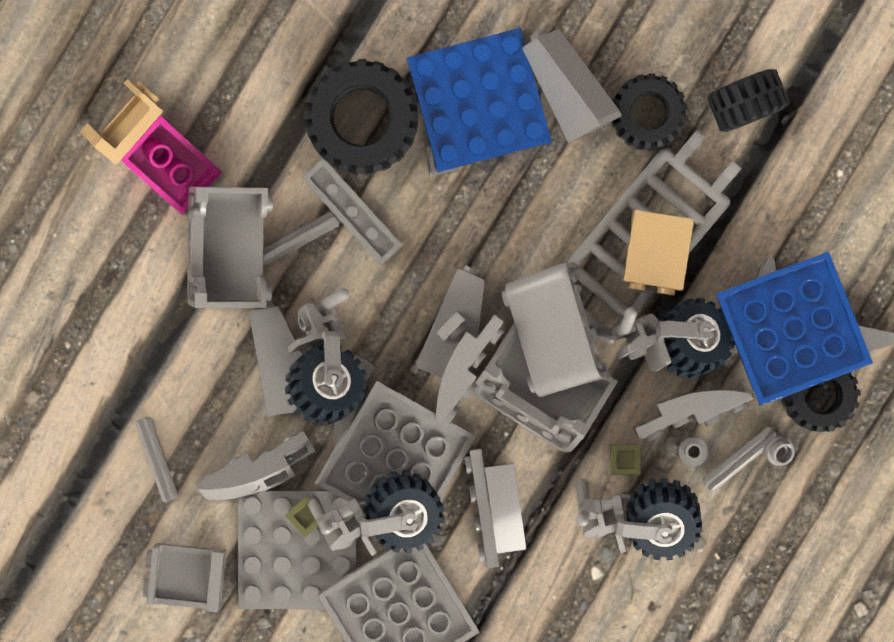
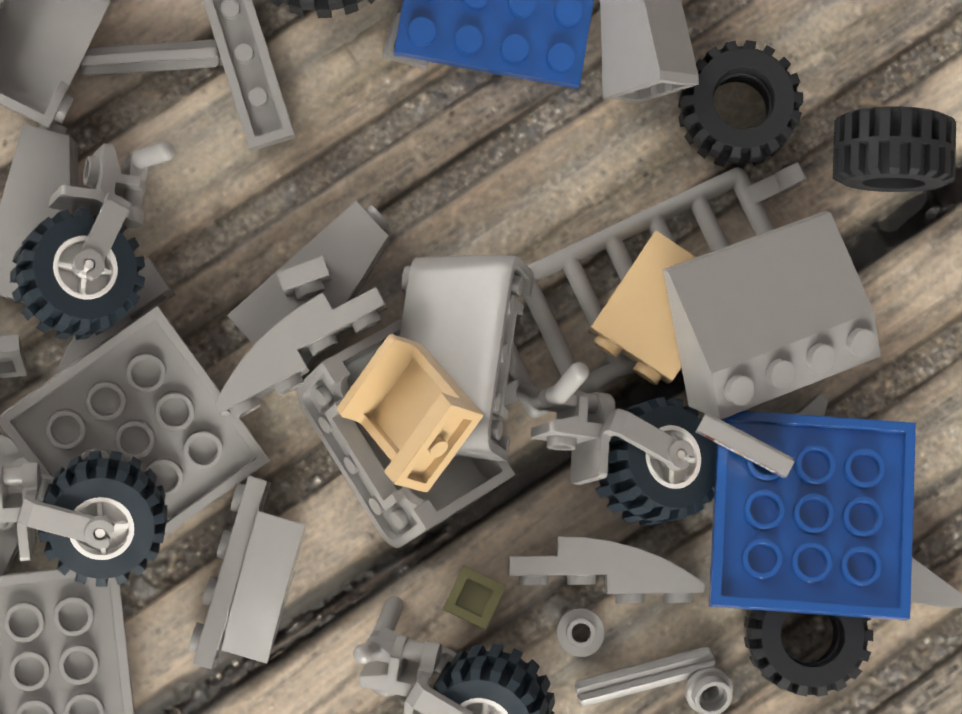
camera: 20 degrees right, 5 degrees down
none -> tan panel [337,334,484,493]
none -> light grey slope [663,211,881,420]
none -> light grey tile [695,413,795,478]

